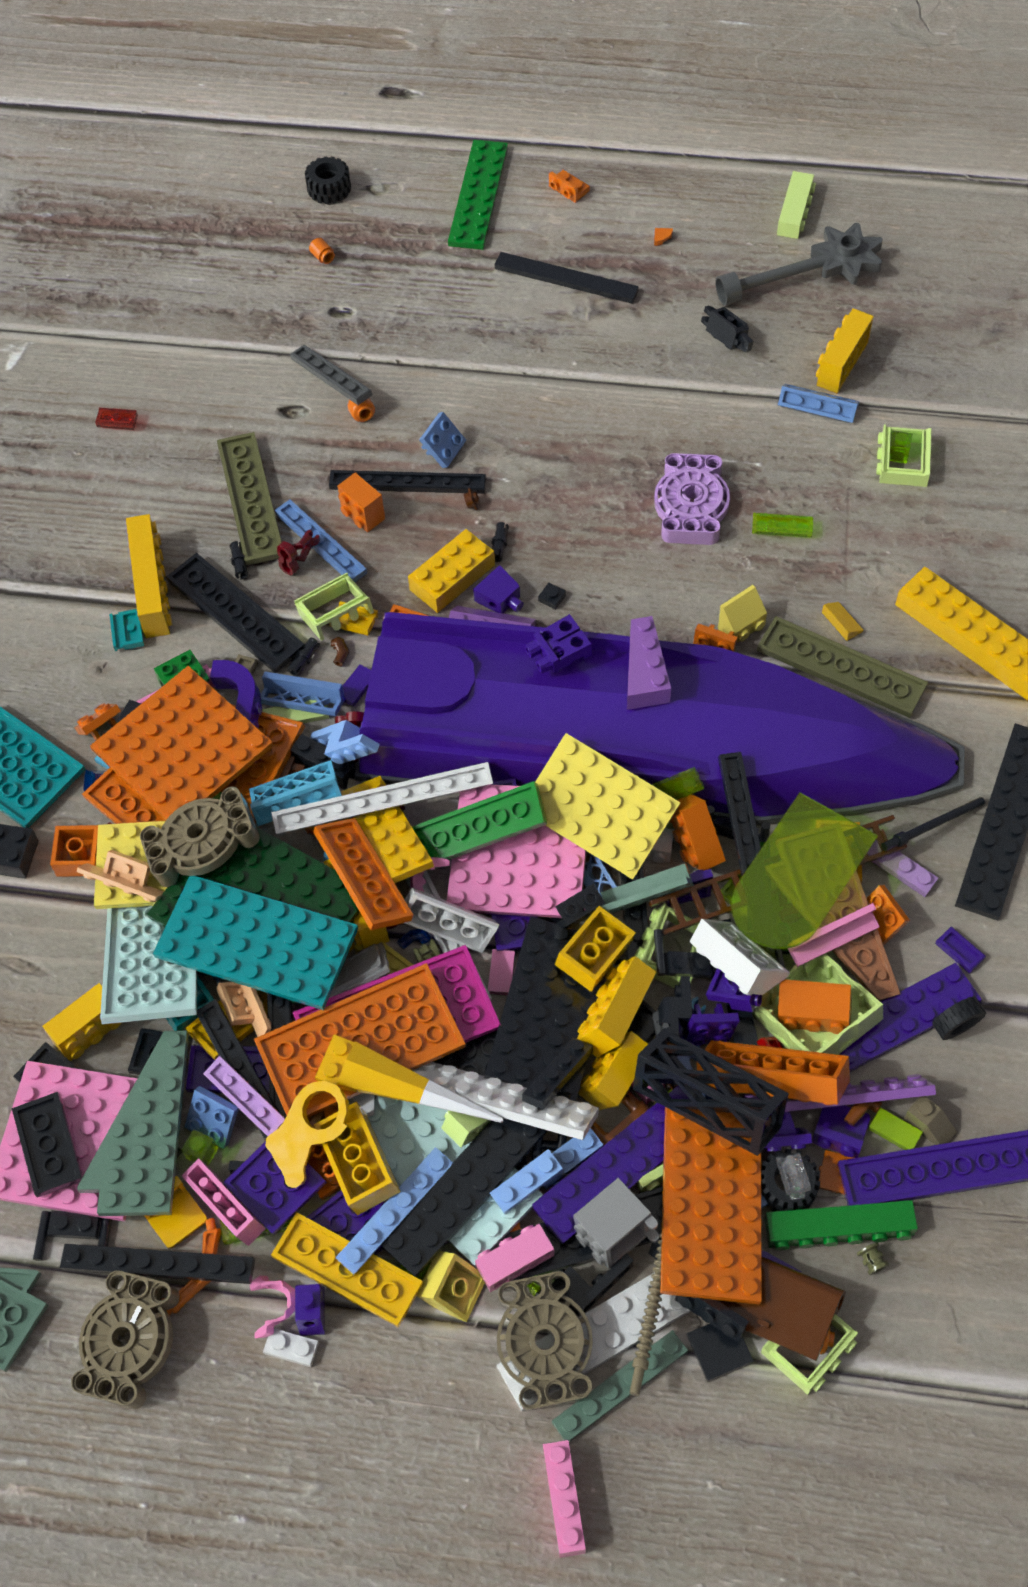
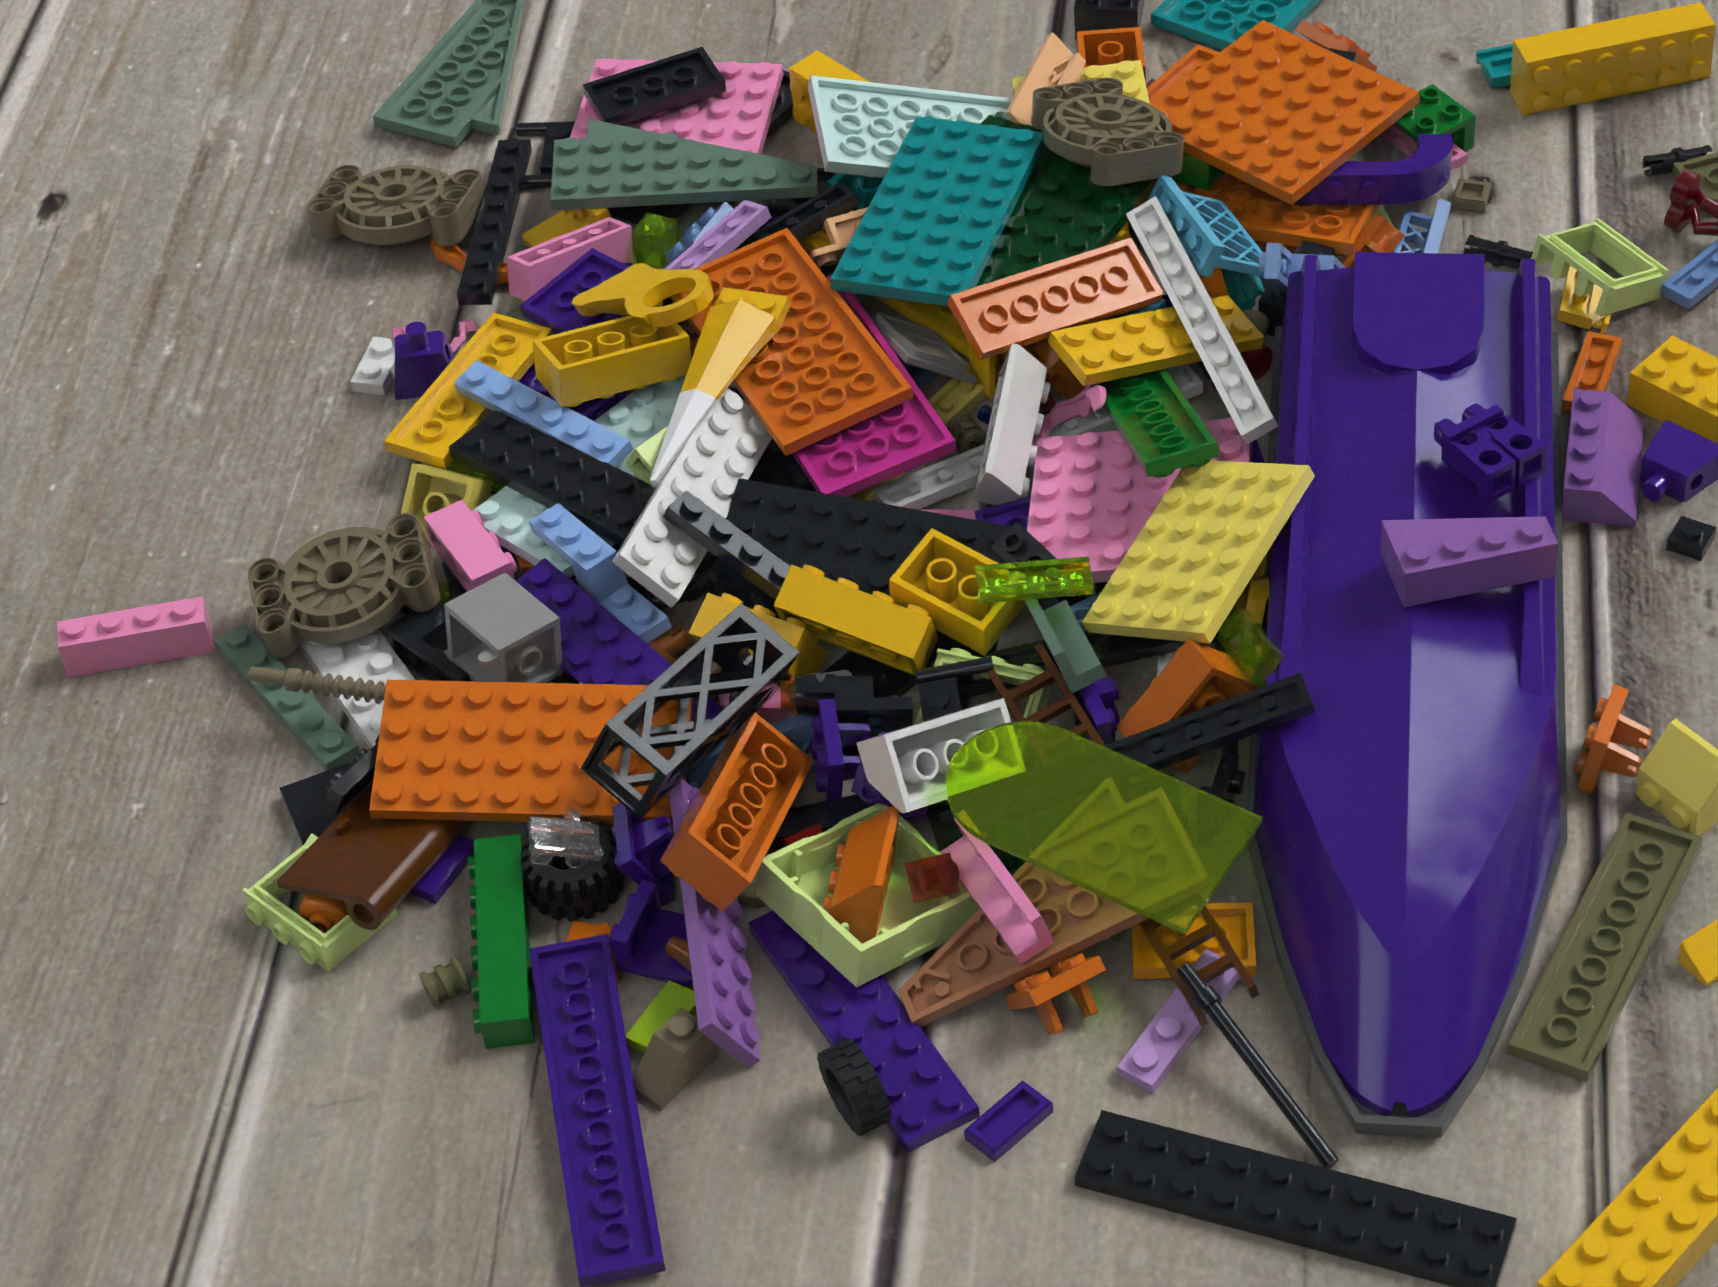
camera: 90 degrees right, 15 degrees down
black plate [166,553,305,673] -> none
none -> clear red plate [904,852,960,902]
none -> clear neon green plate [975,556,1093,603]
none -> orange hips [1341,214,1405,268]

